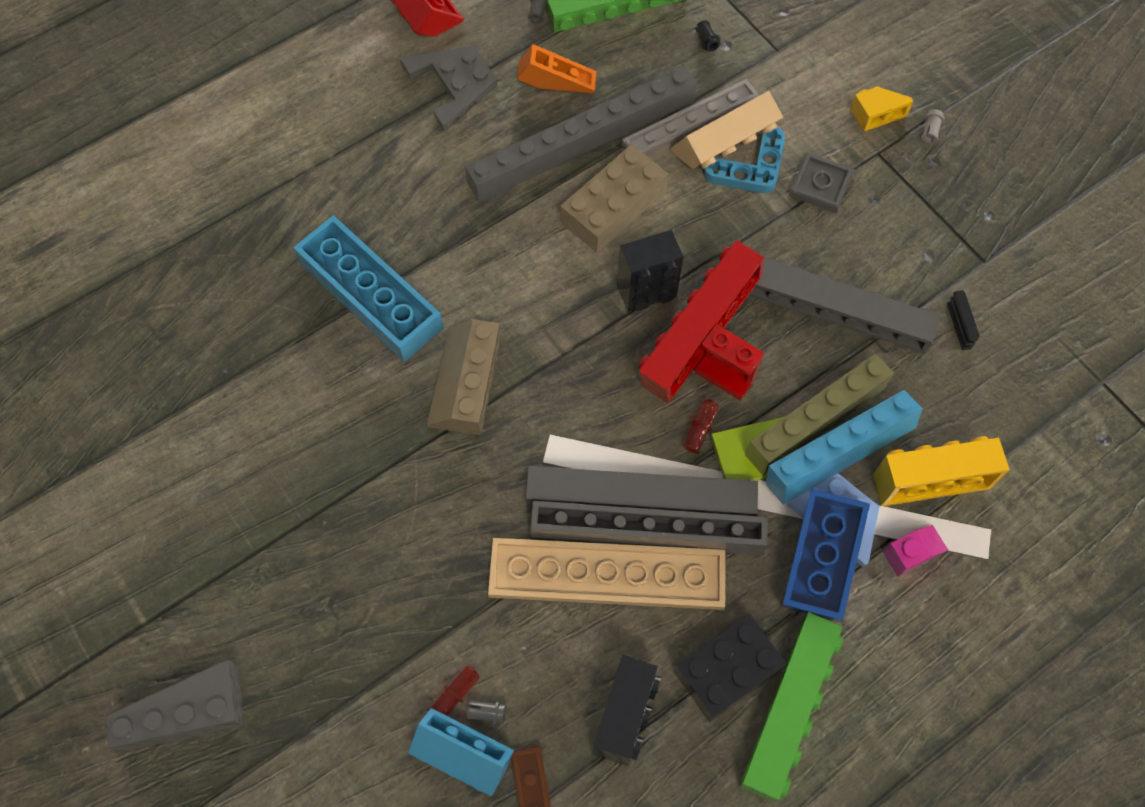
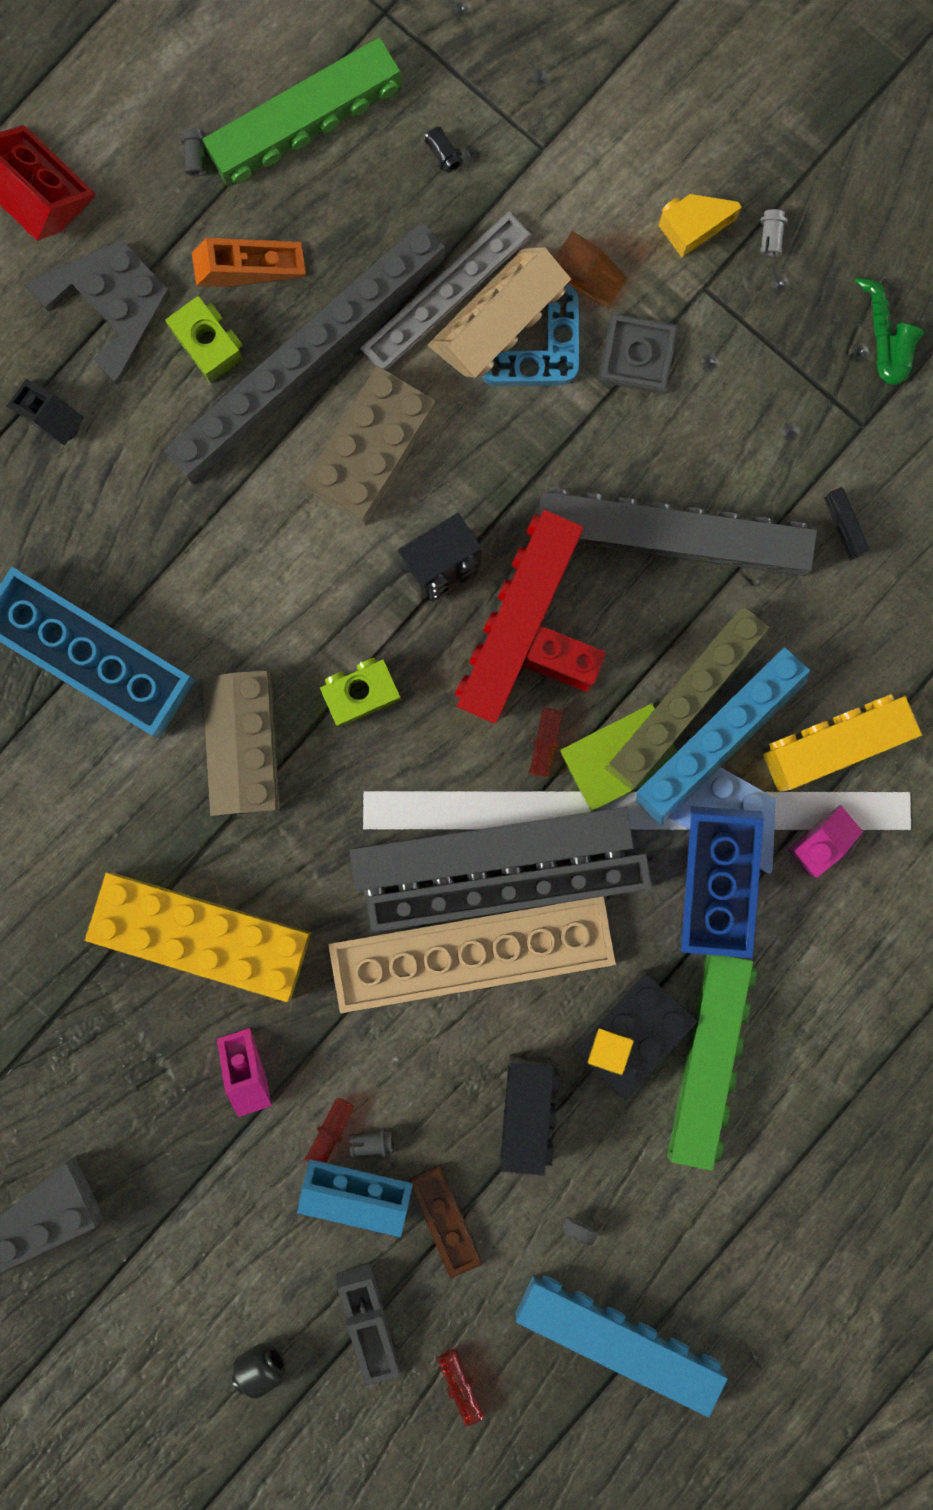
camera: 15 degrees left, 20 degrees up
none -> black slope [6,379,84,446]
none -> yellow brick [85,873,312,1002]
none -> lime brick [165,296,243,384]
none -> dark pink slope [217,1028,272,1117]
none -> lime brick [320,657,401,728]
none -> clear orange slope [554,231,628,308]
none -> yellow tile [588,1028,633,1075]
none -> green piece [855,278,925,385]

